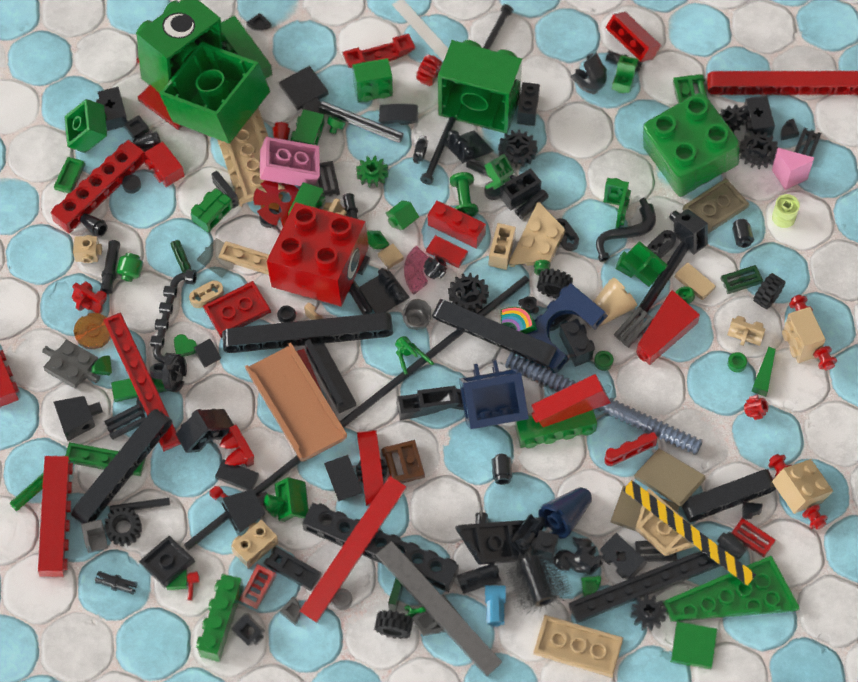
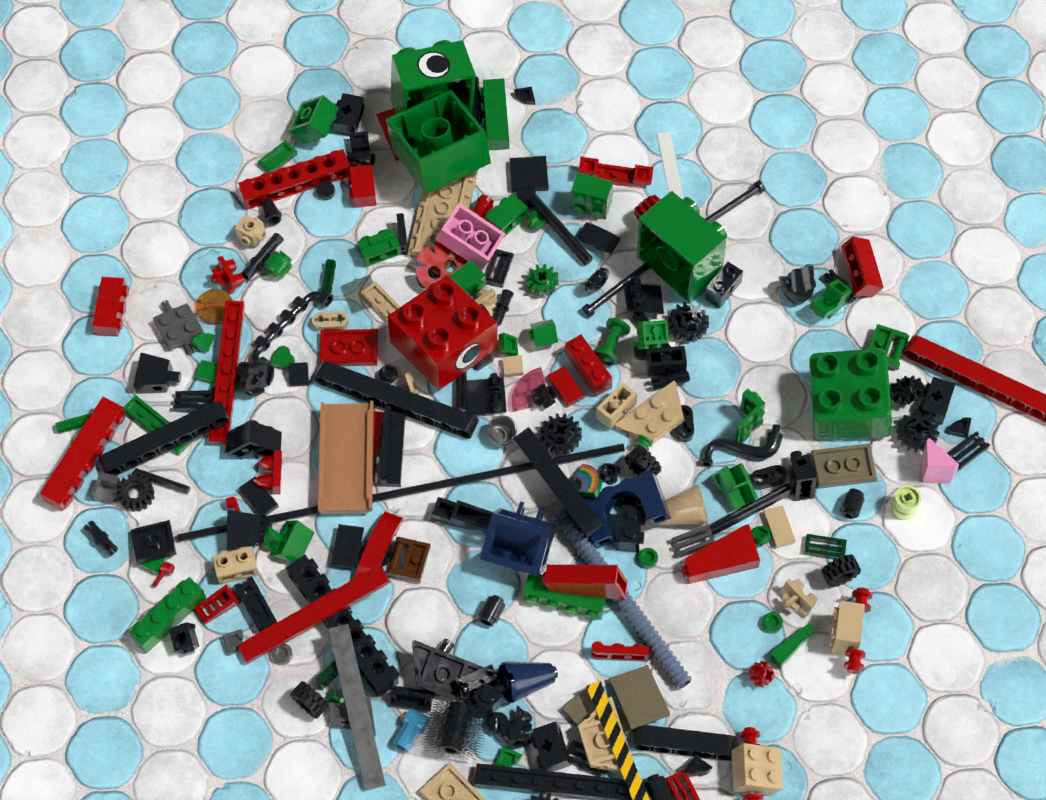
camera: 30 degrees right, 0 degrees up
green plant [395,336,434,375] -> none

